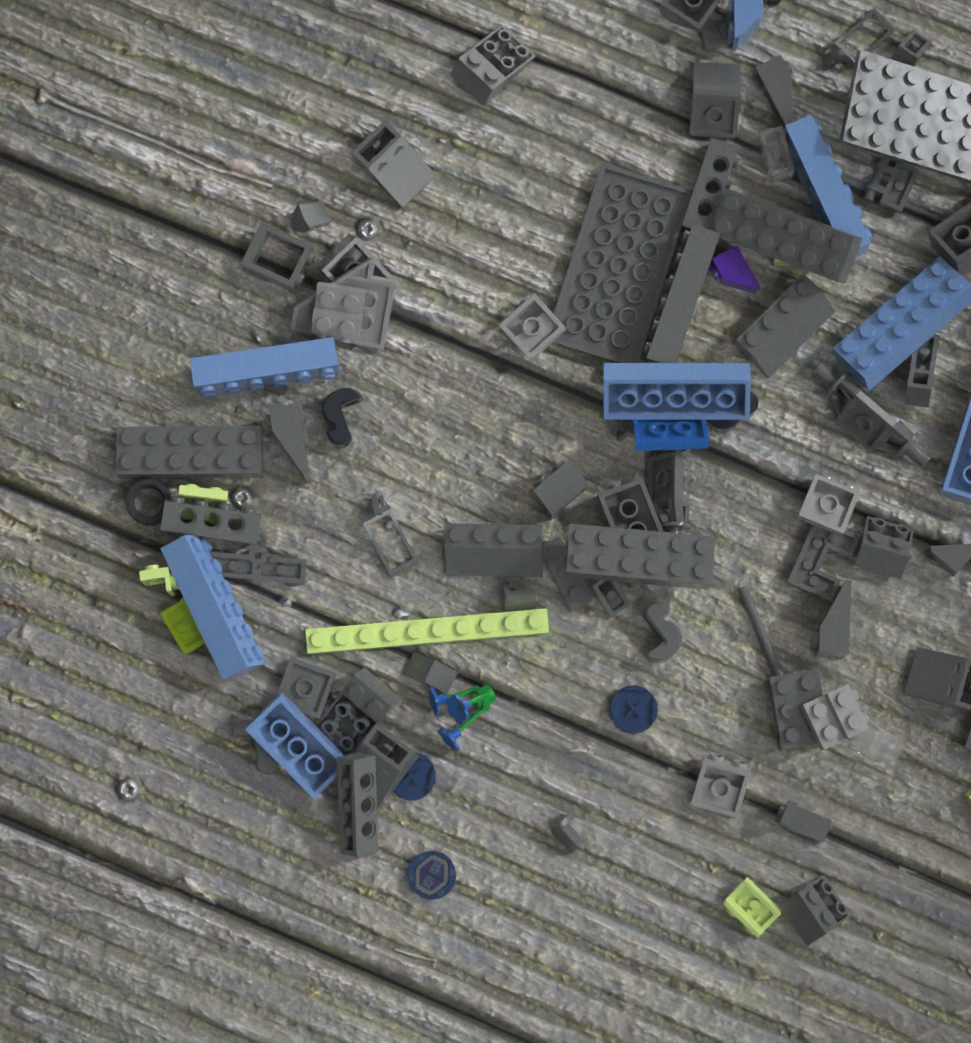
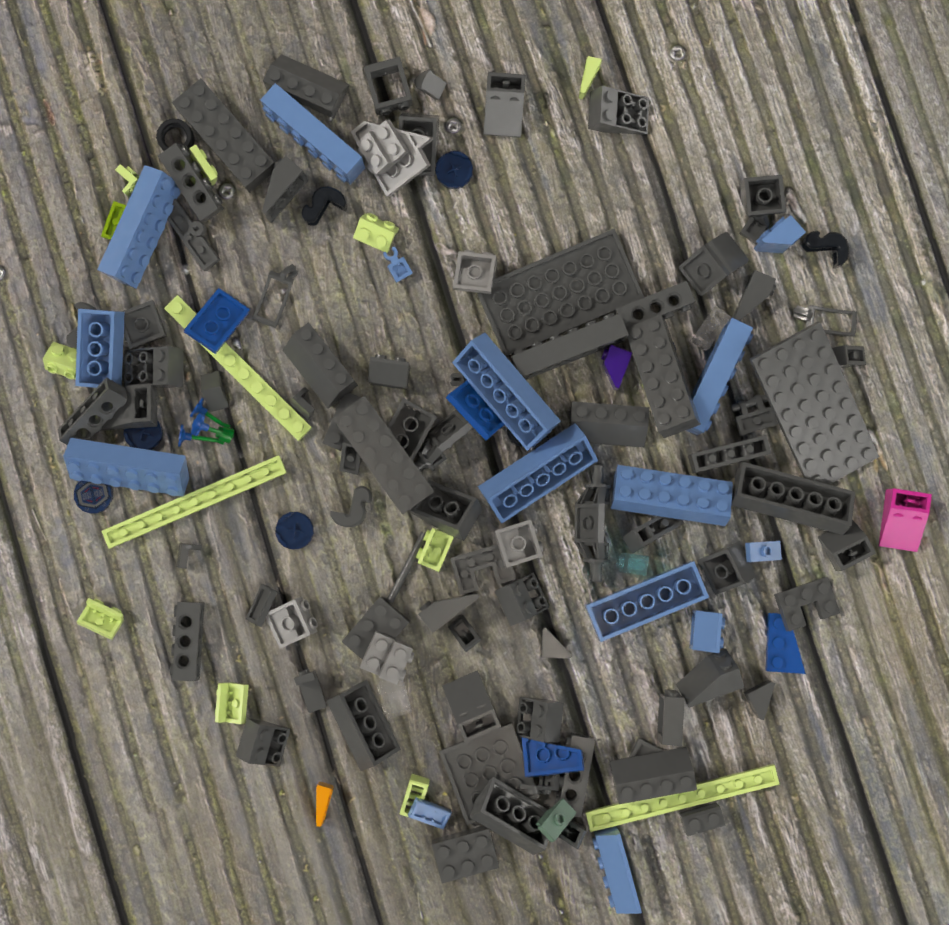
camera: 50 degrees right, 5 degrees up
none -> yellowish green bracket [43,342,77,380]
none -> medium blue brick [63,438,189,496]
none -> yellowish green bracket [77,598,124,640]
none -> yellowish green plate [102,455,287,549]
none -> dark grey brick [170,601,205,681]
none -> blue plate [184,288,250,354]
none -> dark grey tile [246,584,277,627]
none -> dark grey slope [263,54,350,119]
none -> light orange slope [316,782,334,827]
none -> dark grey slope [327,680,401,771]
none -> yellowish green bracket [353,213,399,253]
none -> medium blue plate [383,247,413,283]
none -> dark grey slope [410,480,483,541]
none -> yellowish green bracket [416,527,454,572]
none -> dark blue tile [435,151,473,189]
none -> dark grey slope [448,615,481,652]
none -> medium blue brick [478,424,598,524]
none -> yellowish green slope [578,56,602,100]
none -> clear light blue brick [616,553,649,576]
none -> dark grey brick [688,435,771,474]

